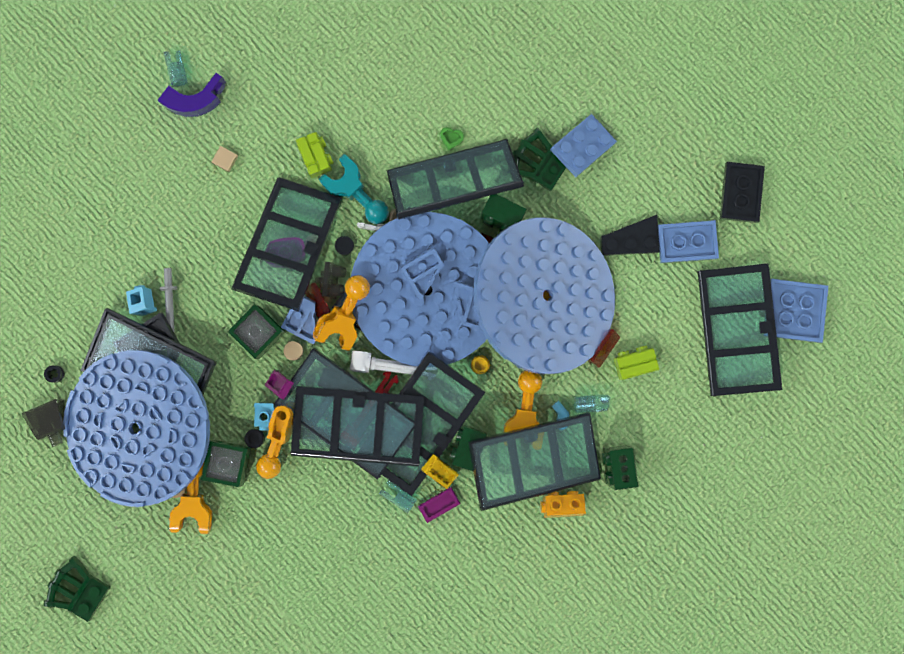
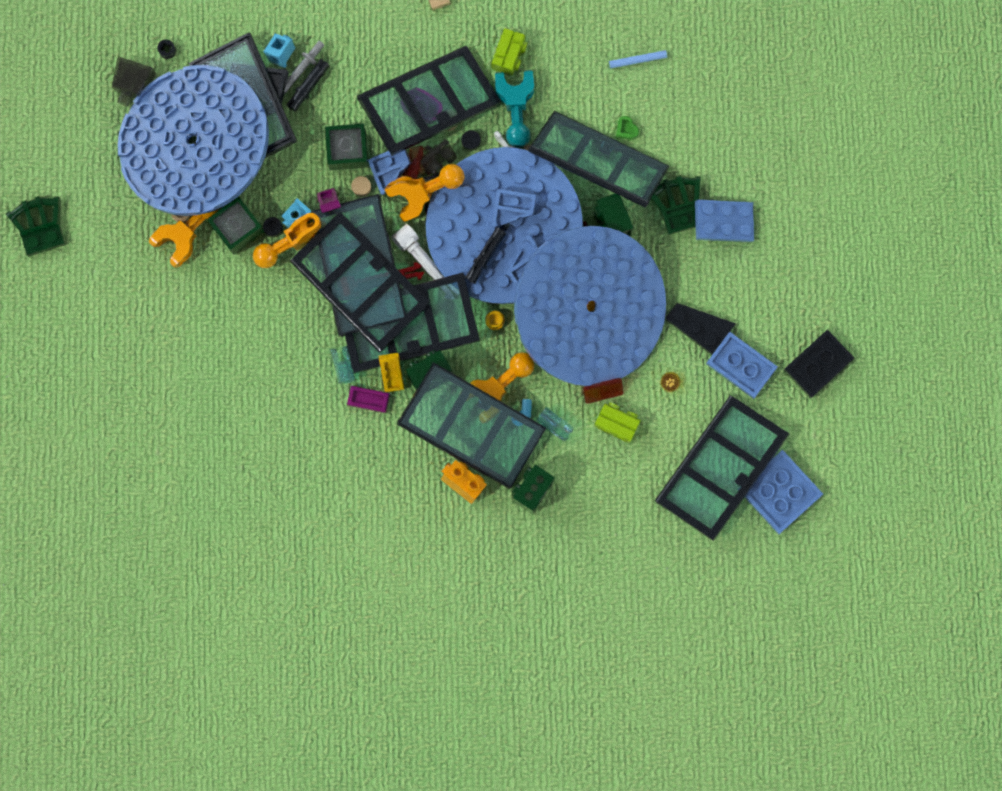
camera: 45 degrees right, 5 degrees down
none -> black pin [286,59,330,112]
none -> black pin [464,227,506,284]
none -> light blue bar [609,50,667,69]
none -> clear yellow tile [660,372,680,392]

